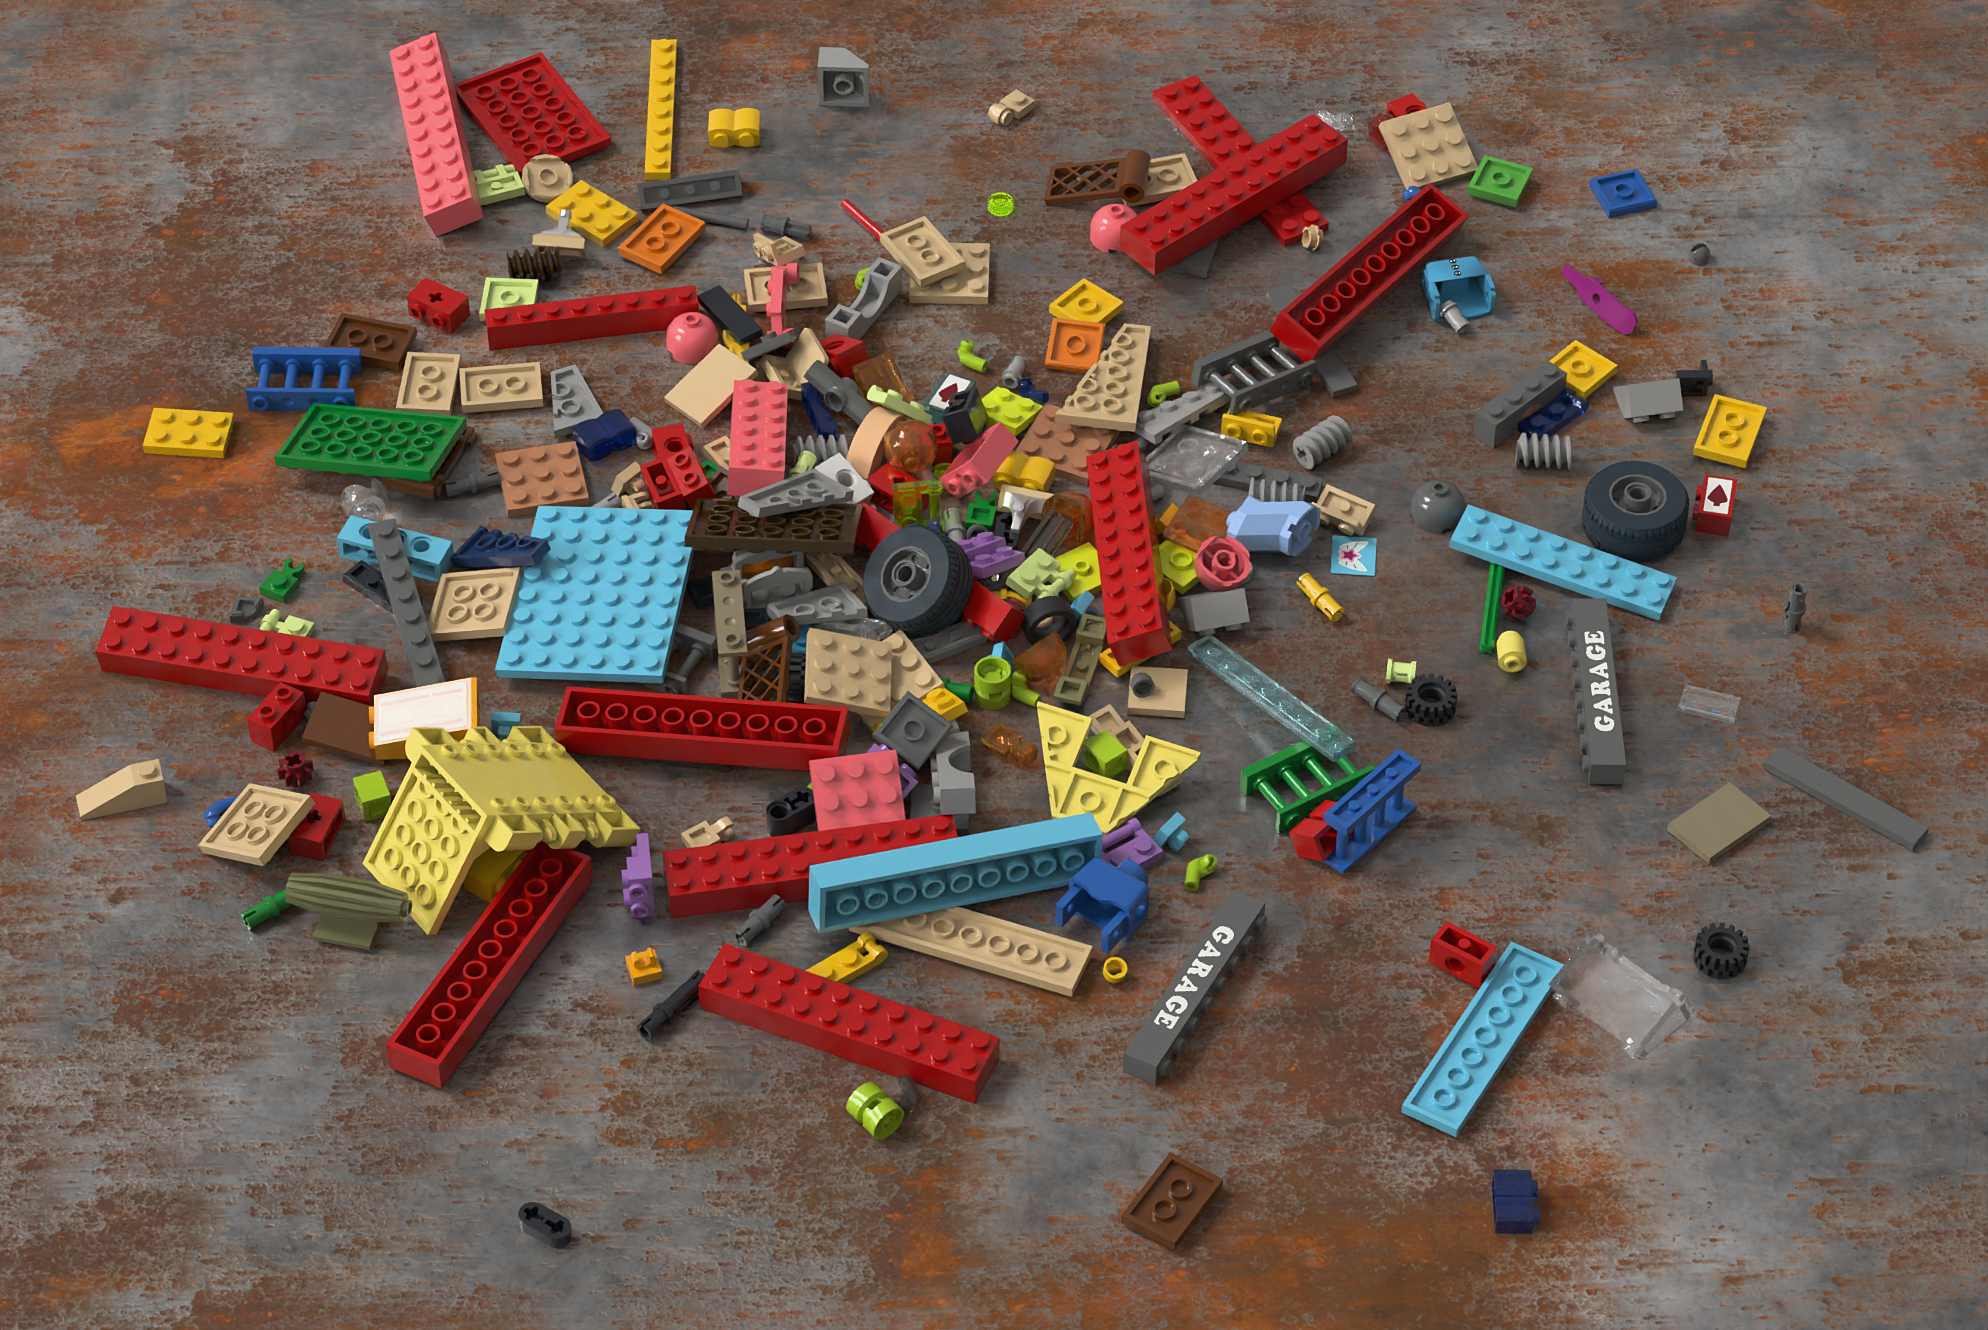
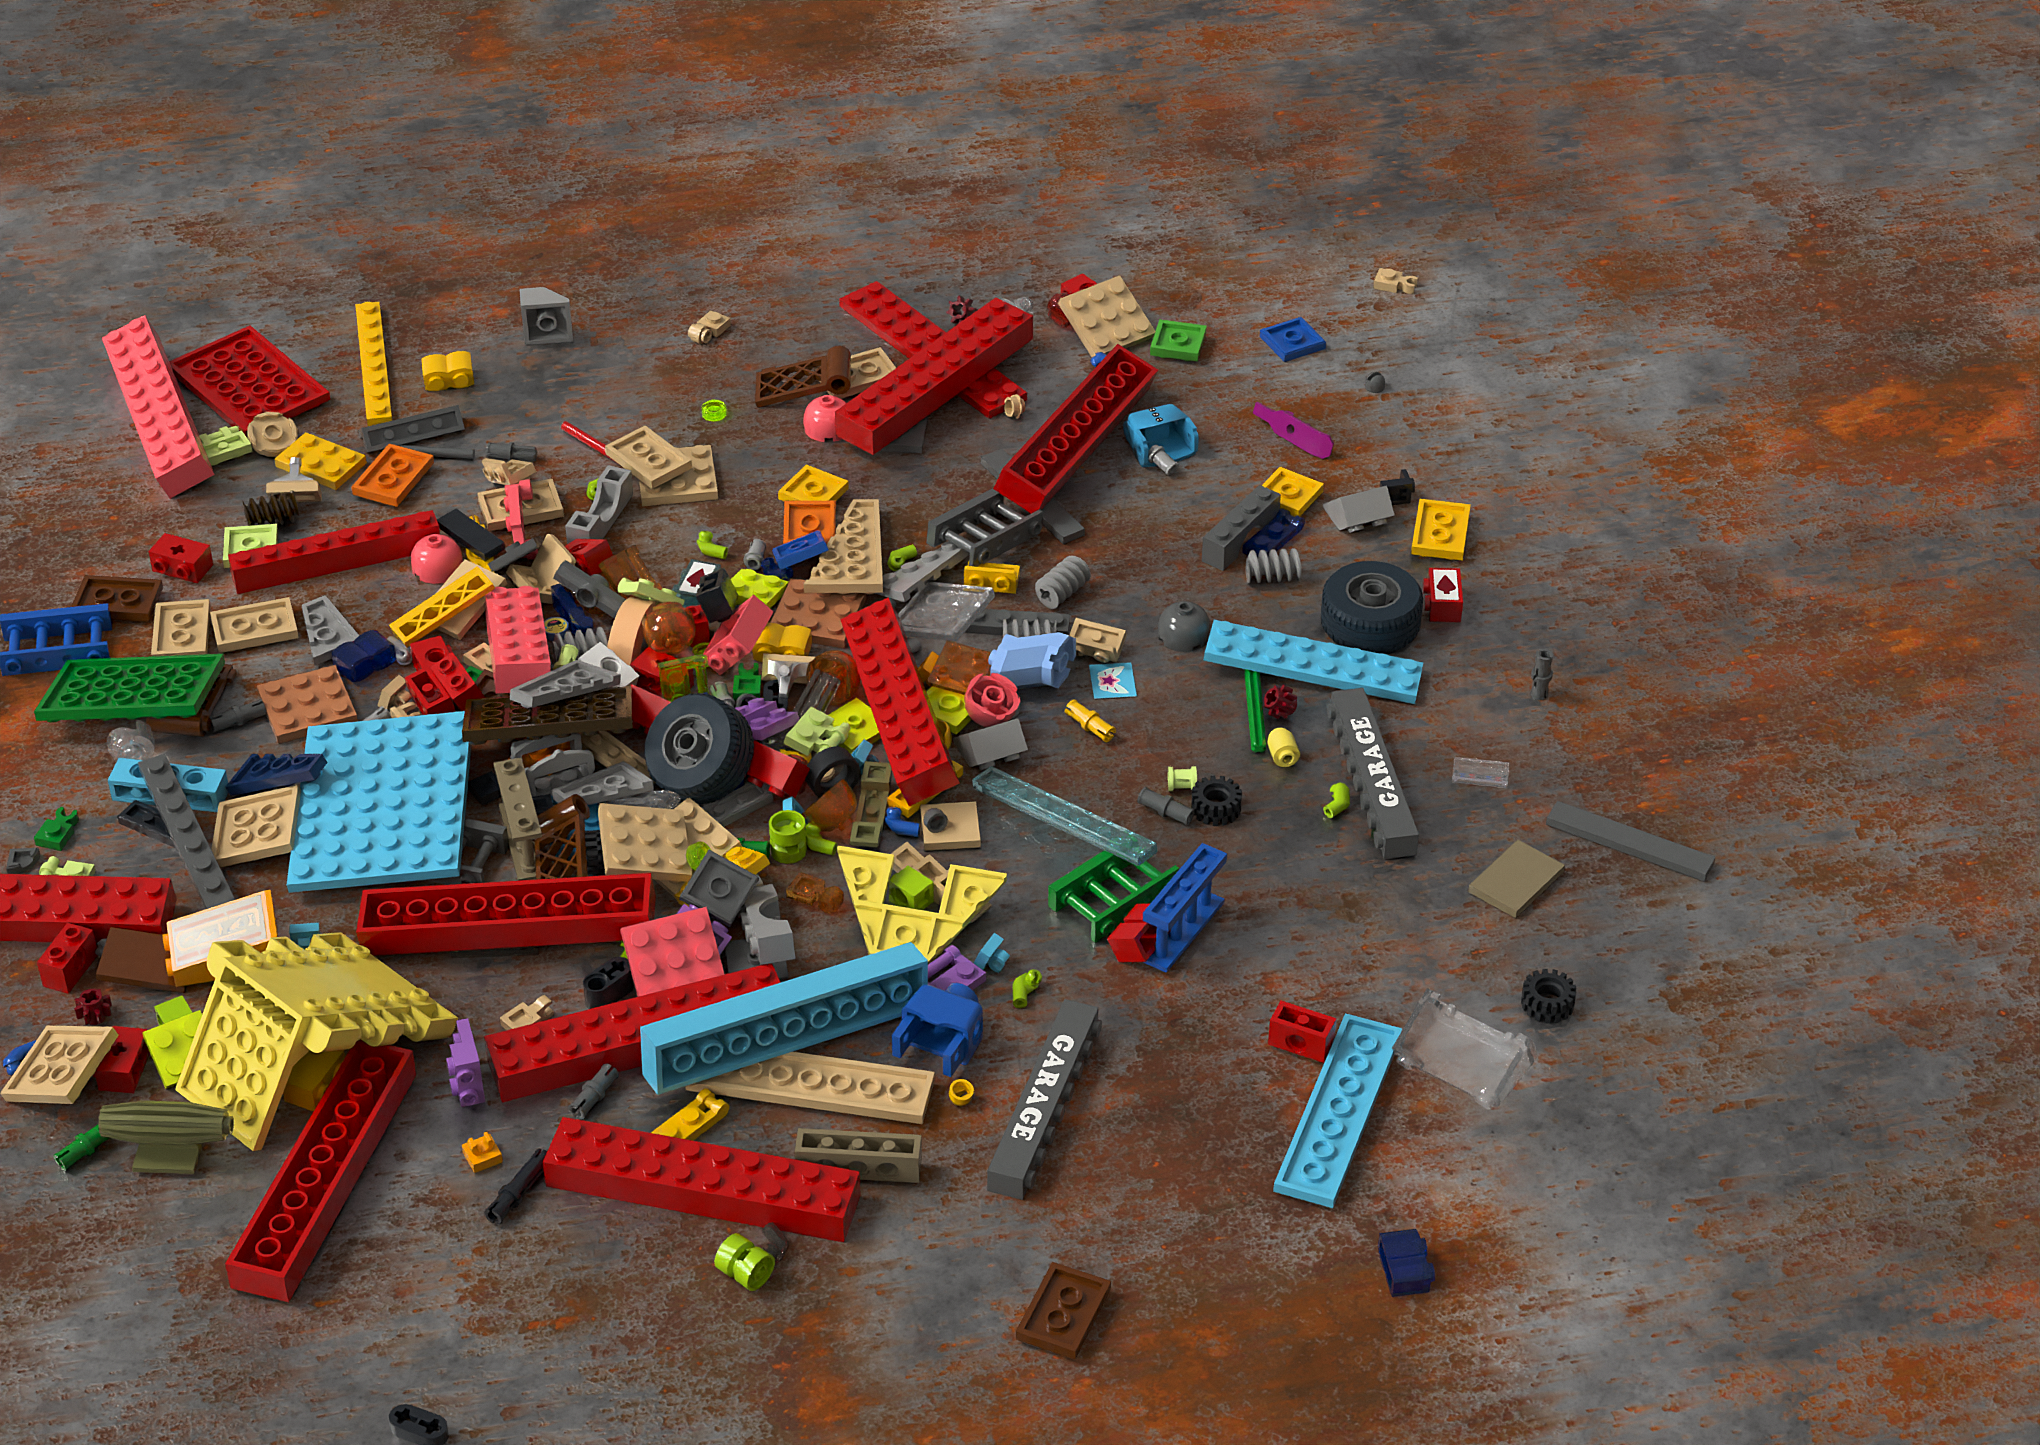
camera: 10 degrees left, 5 degrees down
none -> neon yellow plate [143,1010,202,1089]
none -> yellow fence [389,566,495,648]
none -> tile [544,617,569,641]
none -> clear neon green tile [686,841,712,871]
none -> blue tile [772,530,829,570]
none -> dark tan brick [795,1128,922,1183]
none -> blue arm [885,807,921,837]
none -> dark red gear [946,296,978,324]
none -> lime arm [1323,782,1350,818]
none -> tan plate [1373,268,1418,294]

